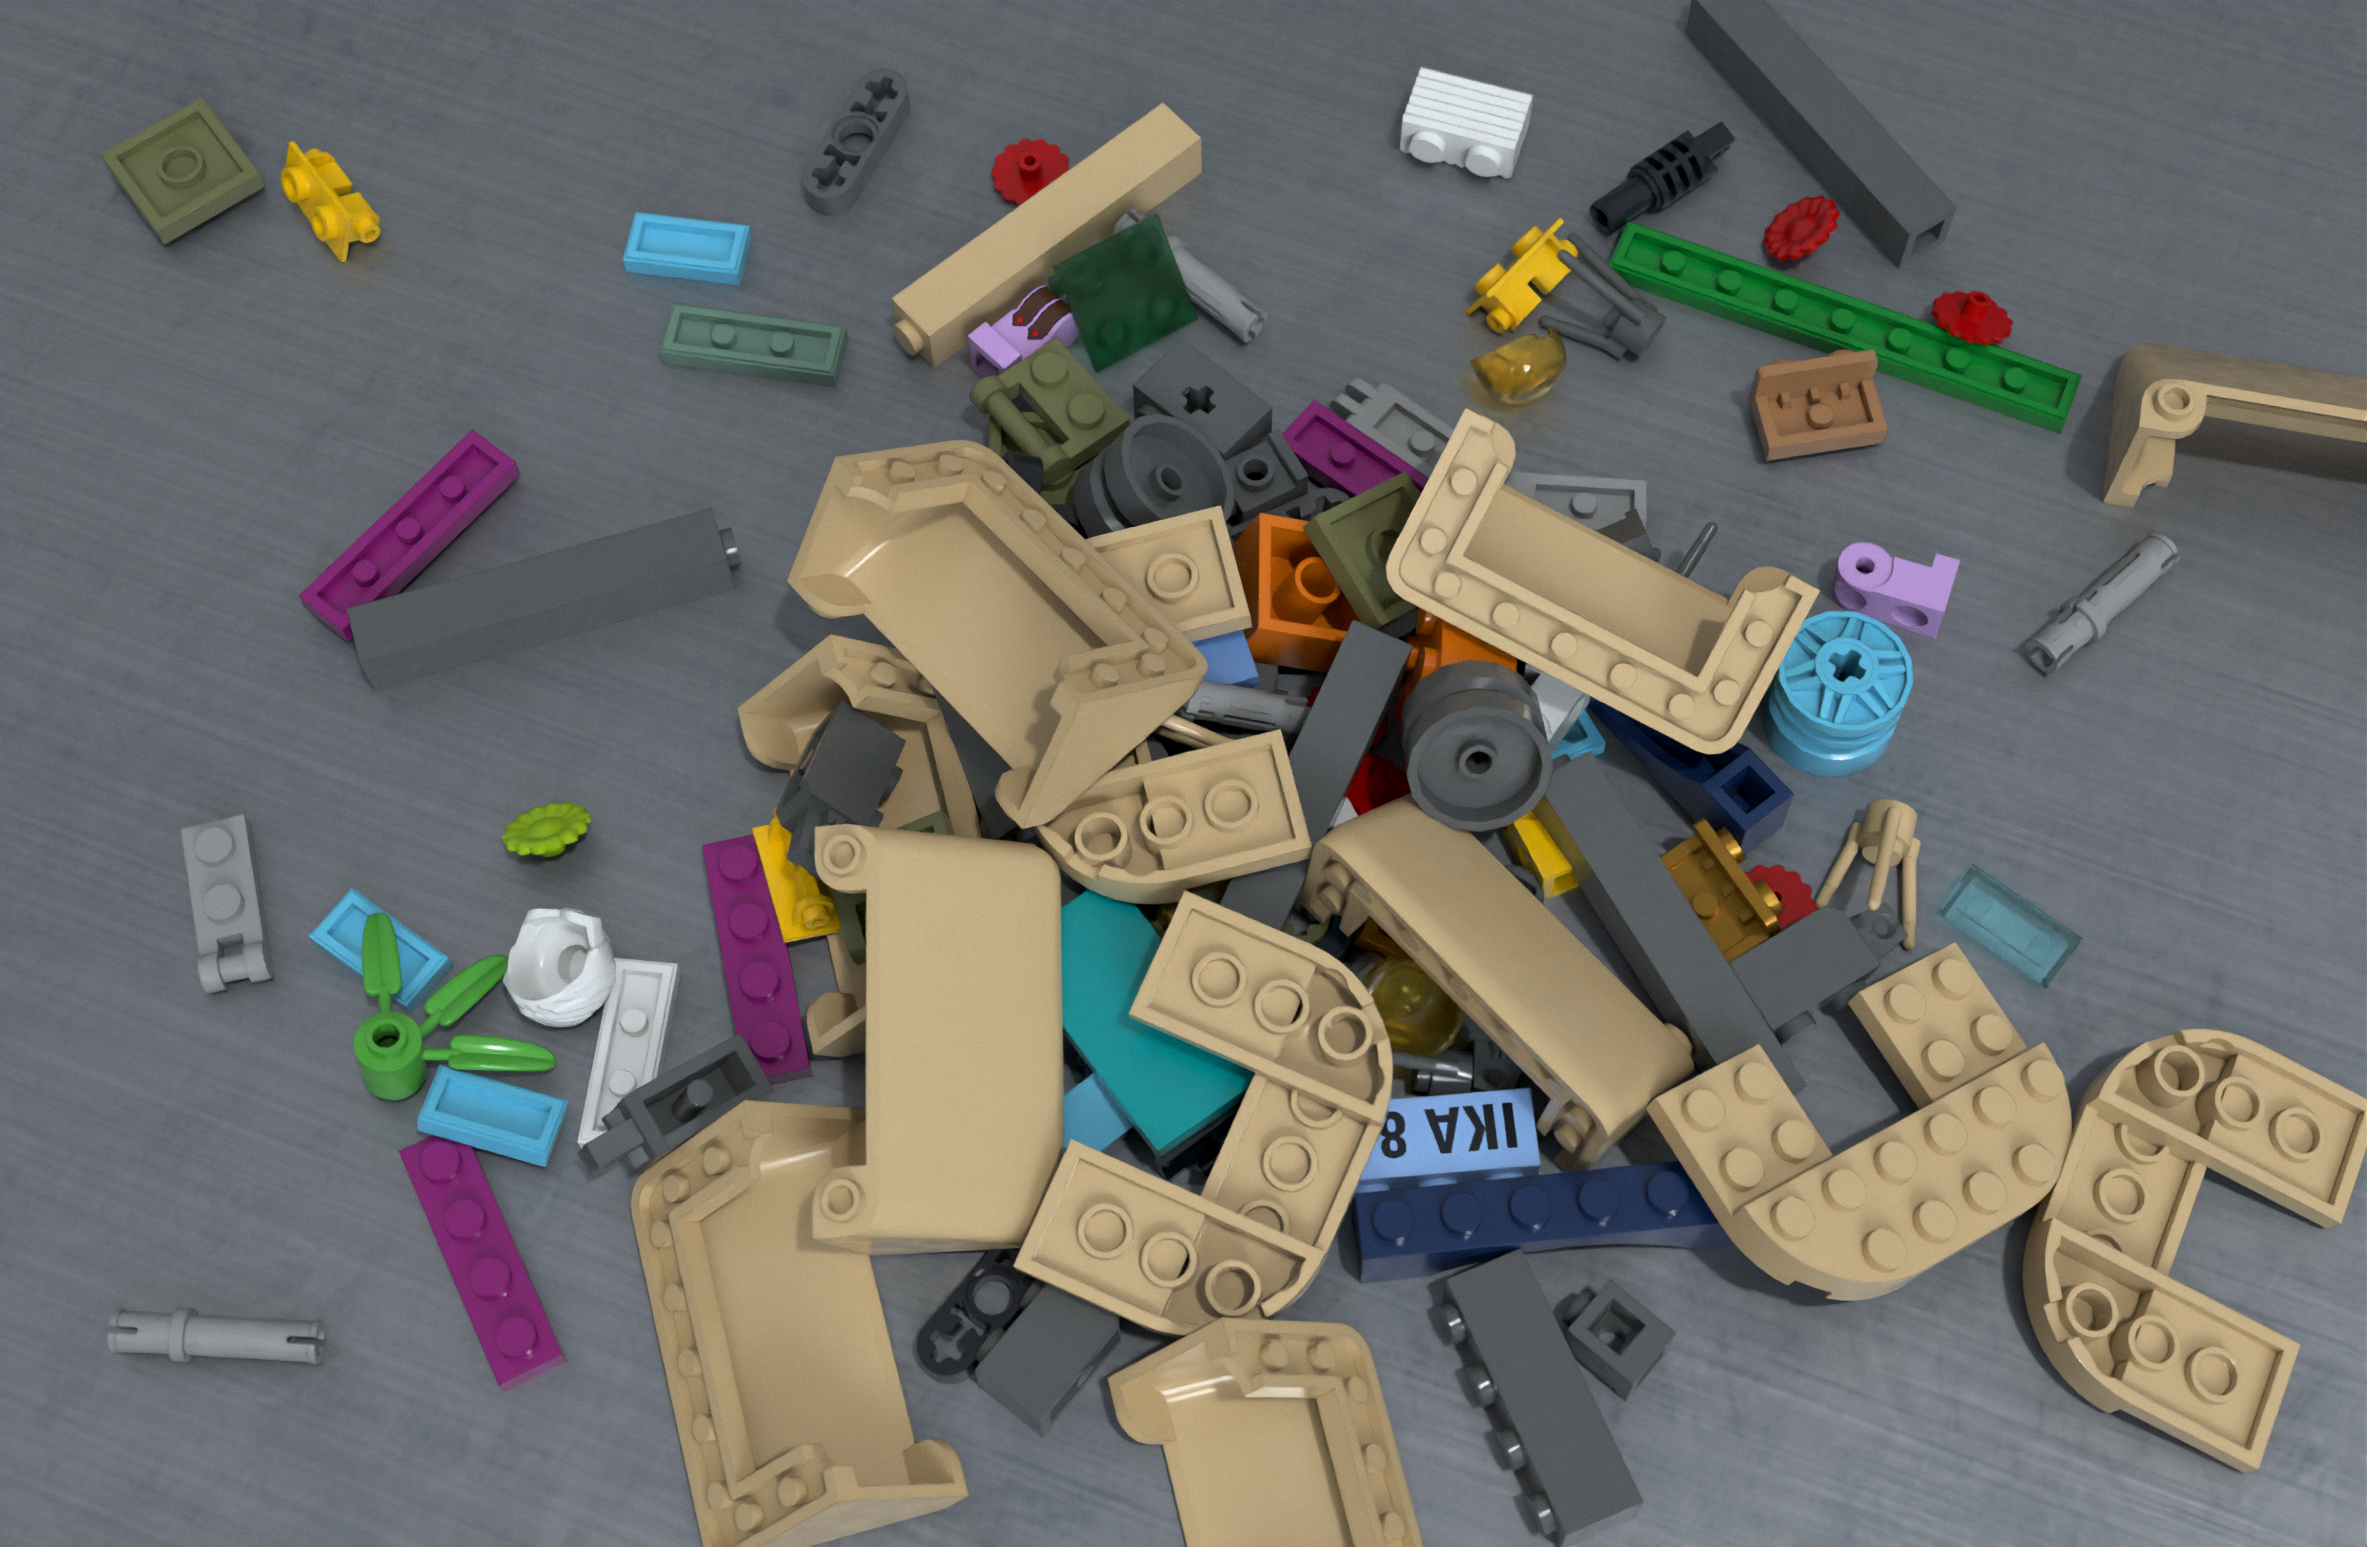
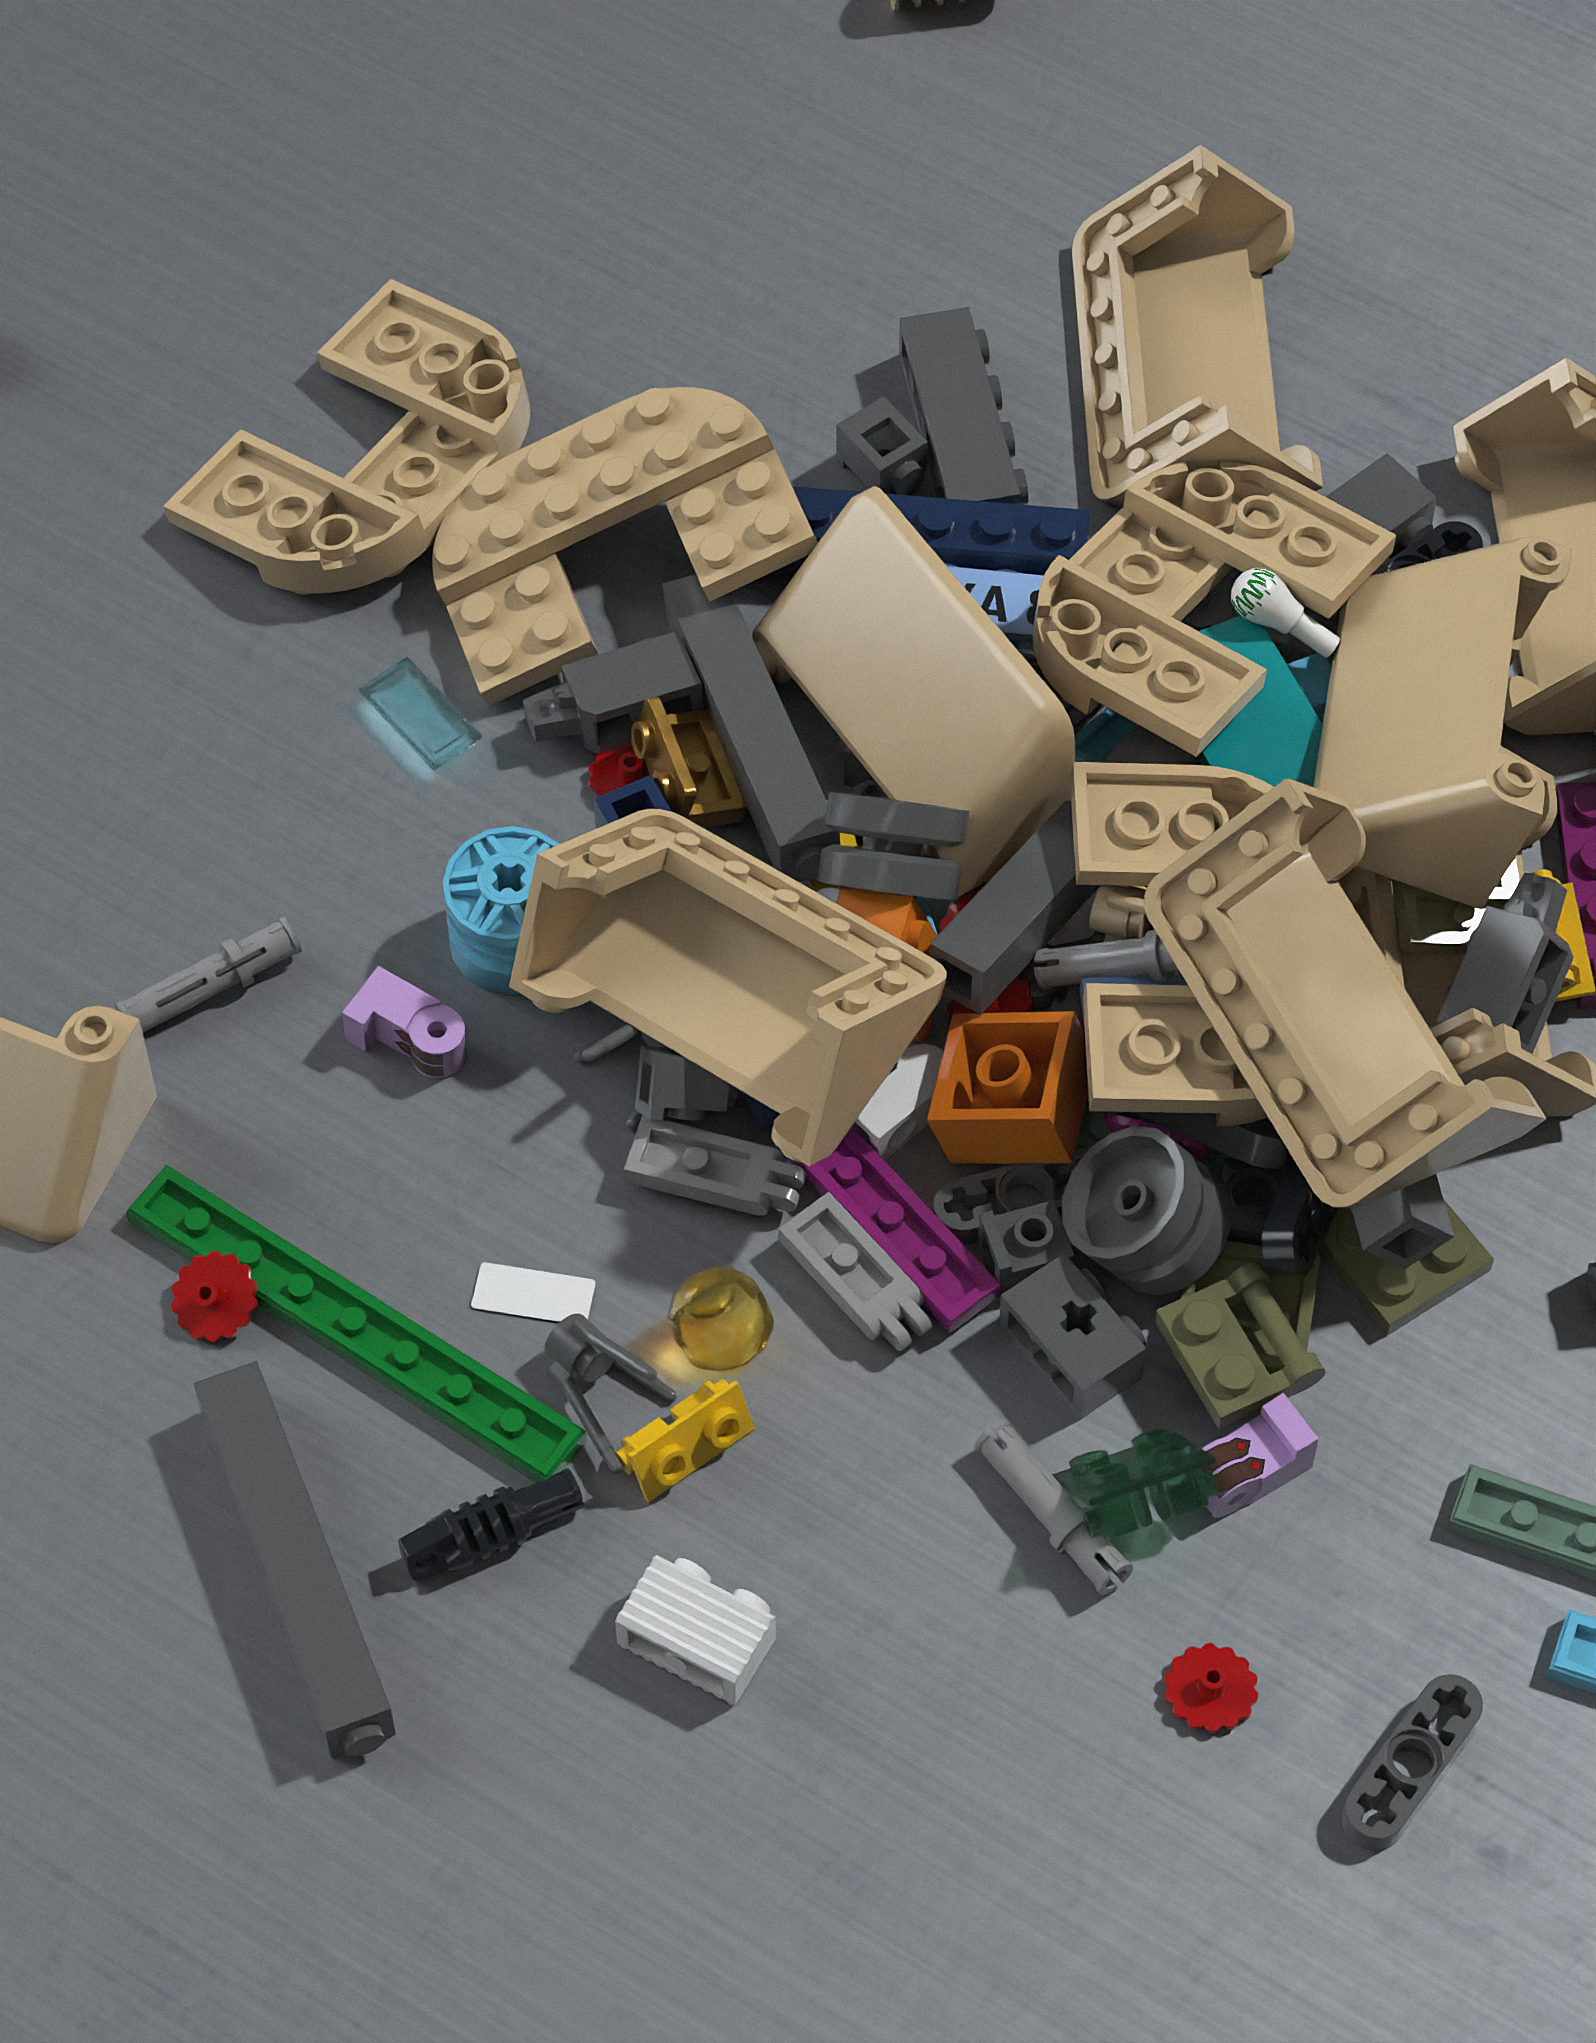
camera: 170 degrees left, 5 degrees down
tan brick [891,103,1202,369] -> none
olive plate [1303,471,1420,631] -> none
medium nougat bracket [1749,350,1888,461] -> none
red piece [1762,195,1840,261] -> none
tan plant [1815,799,1921,950] -> none
none -> white sticker [471,1262,596,1322]
none -> white piece [1231,568,1340,658]

